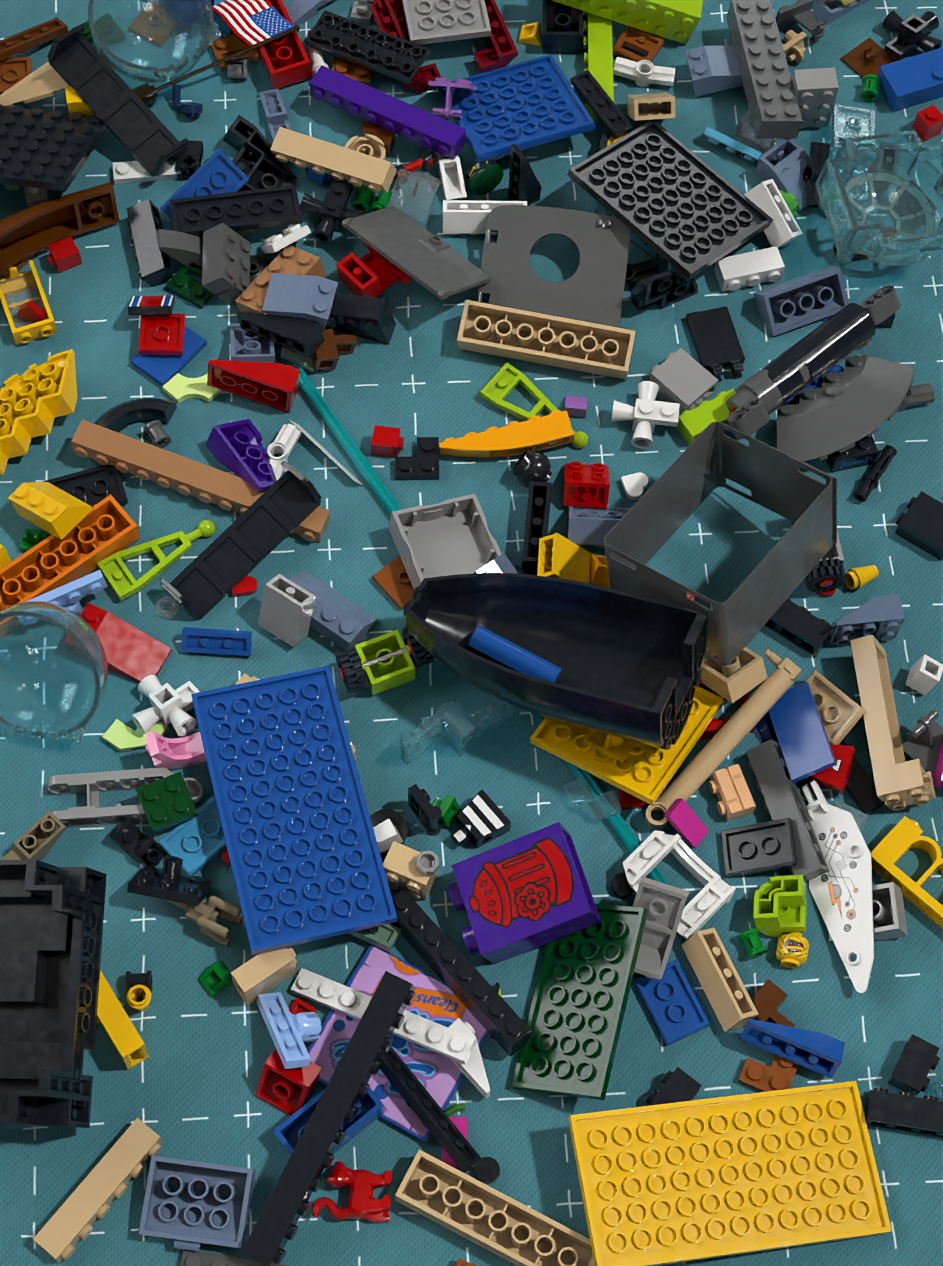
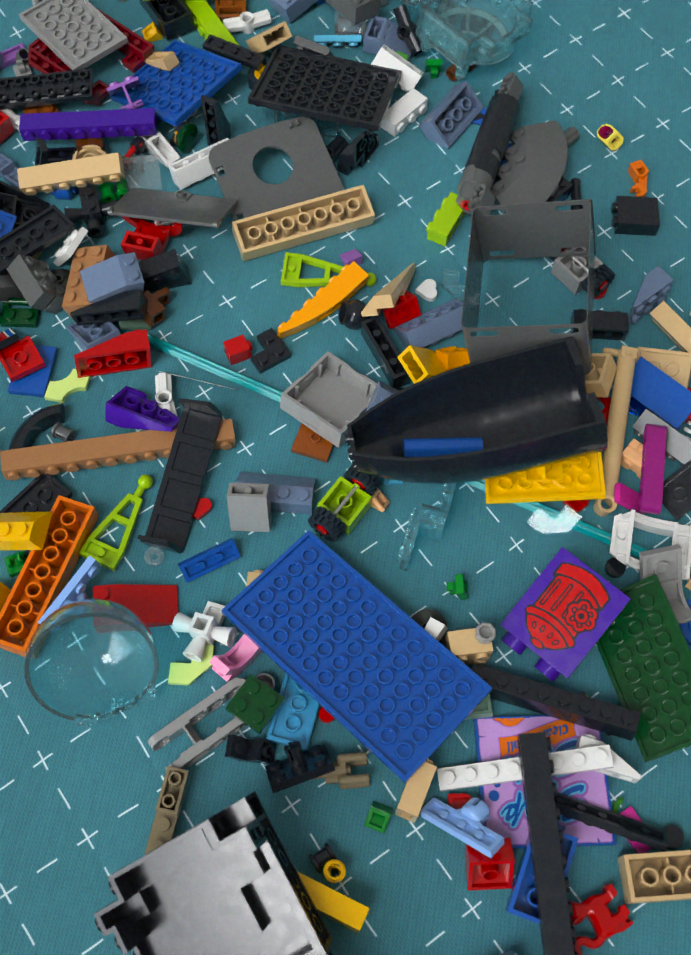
camera: 30 degrees left, 0 degrees up
black plate [408,784,442,836] -> none
black torso [451,789,511,848] -> none
white brick [611,381,680,449] -> none
light grey brick [649,348,718,413] -> none
black tile [685,306,745,382] -> none
yellow cone [845,565,879,590] -> none
none -> black bracket [35,139,77,166]
none -> tan slope [145,51,179,71]
none -> dark grey container [293,35,335,57]
none -> tan wedge [361,263,416,317]
none -> light nougat slope [371,488,390,512]
none -> green tile [425,59,442,79]
none -> magenta beam [639,424,667,515]

